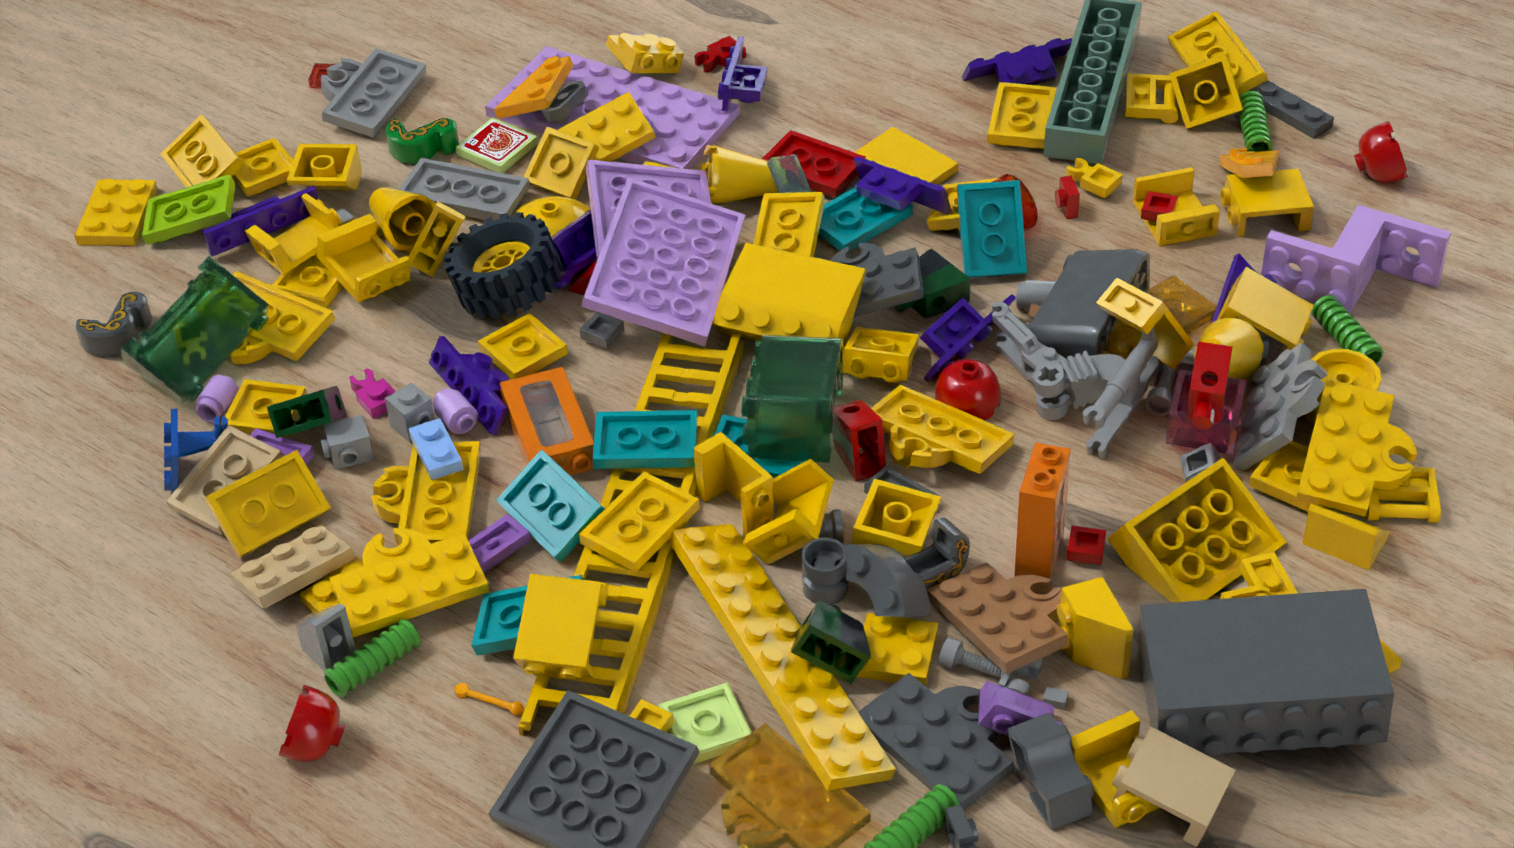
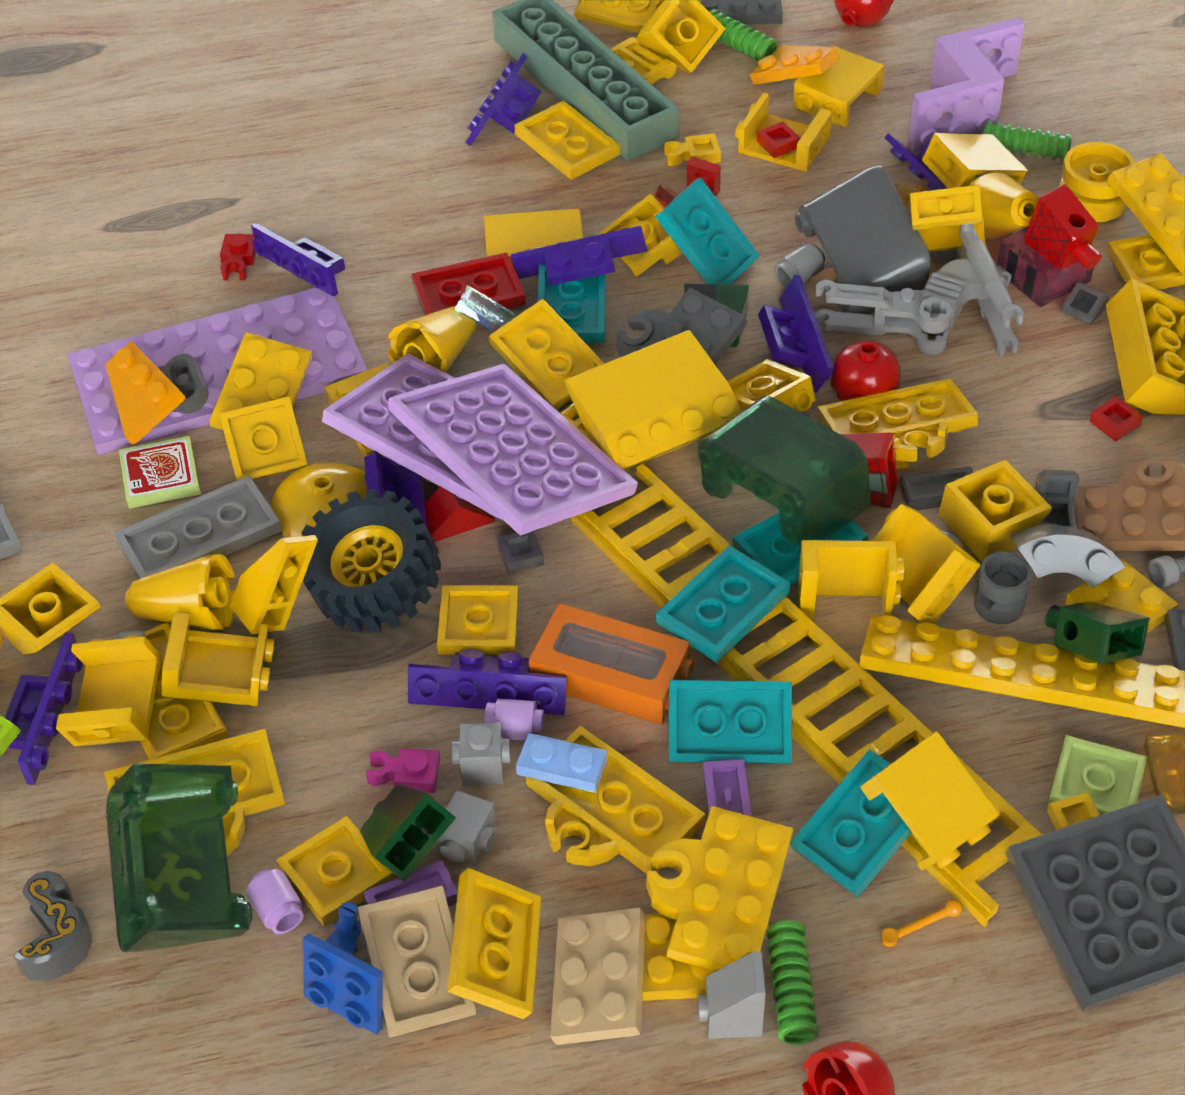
camera: 50 degrees left, 5 degrees up
green animal [385,118,459,165] -> none
yellow plate [579,471,700,573] -> none
yellow plate [606,33,684,73] -> none
orange piece [1014,442,1071,579] -> none
light grey plate [1233,343,1327,471] -> none

